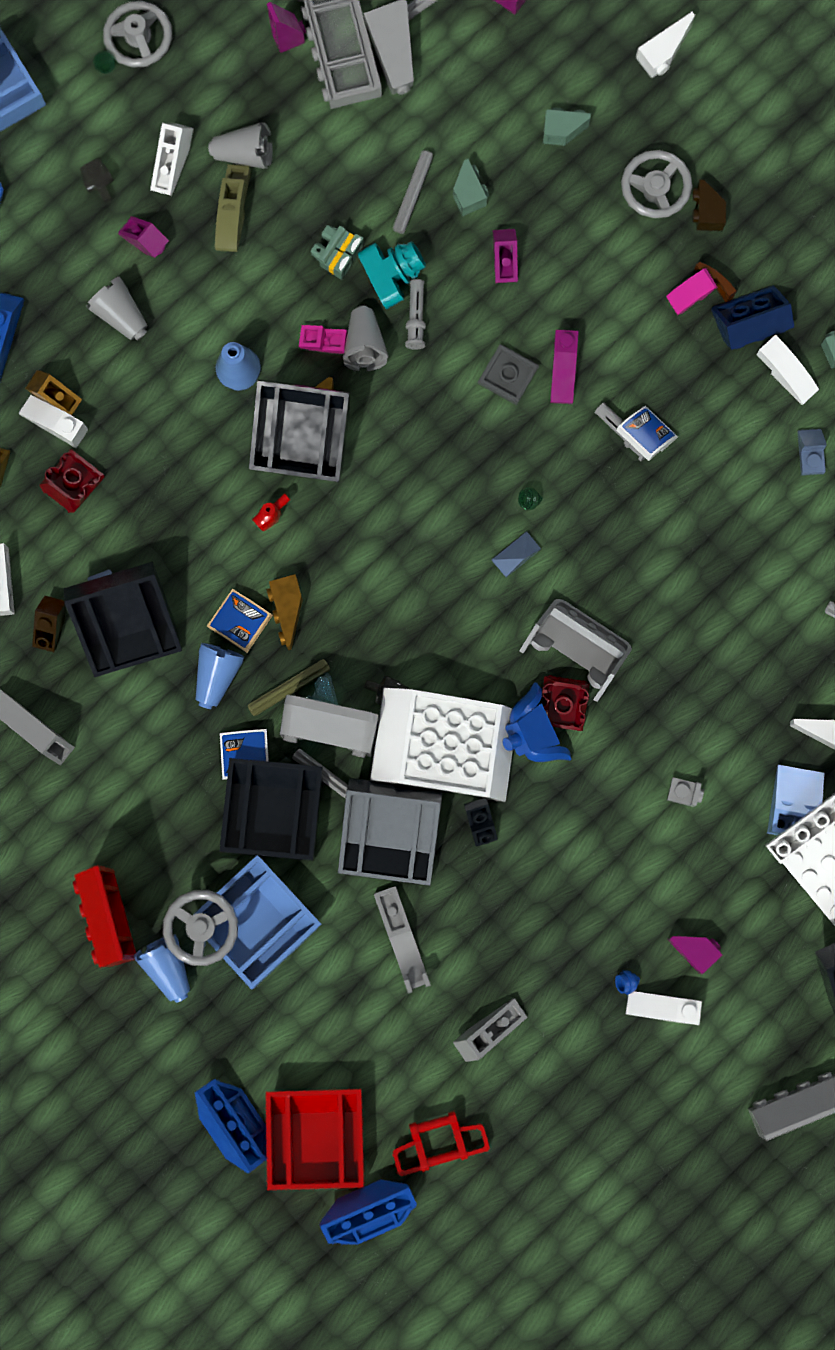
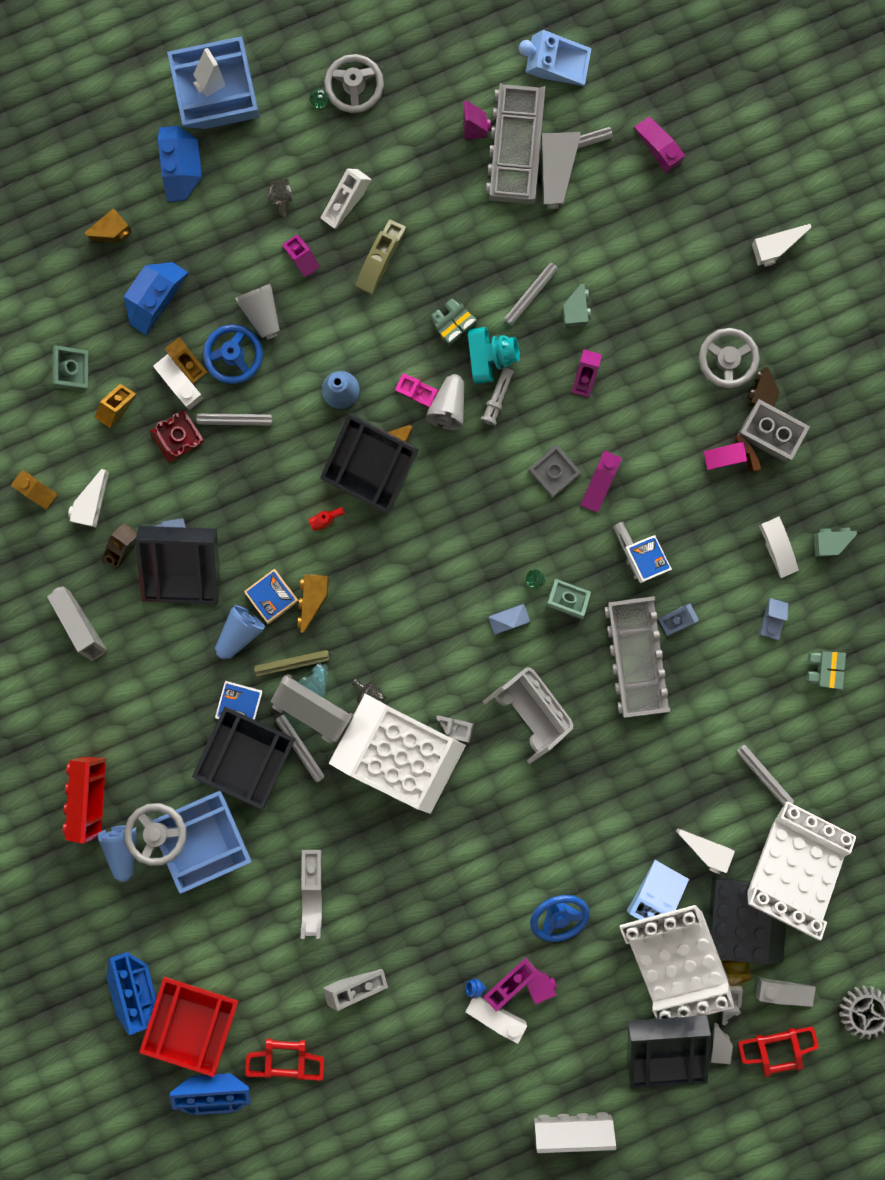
camera: 15 degrees right, 5 degrees up
light grey cone [209,123,272,169] -> none
slope [338,778,443,886] -> none
black slope [464,798,498,847] -> none
blue torso [503,682,572,762] -> none
dark red slope [540,675,590,731] -> none
sand green slope [543,108,591,146] -> none
light grey bracket [667,777,704,807] -> none
dark blue slope [711,285,794,350] -> none
none -> light grey axle [196,414,272,426]
none -> blue piece [203,324,263,384]
none -> light grey slope [437,715,474,742]
none -> magenta slope [484,958,539,1012]
none -> blue piece [530,895,589,942]
none -> sand green slope [545,579,591,620]
none -> clear window [605,596,670,718]
none -> sand blue slope [659,604,699,636]
none -> light grey slope [737,399,810,463]

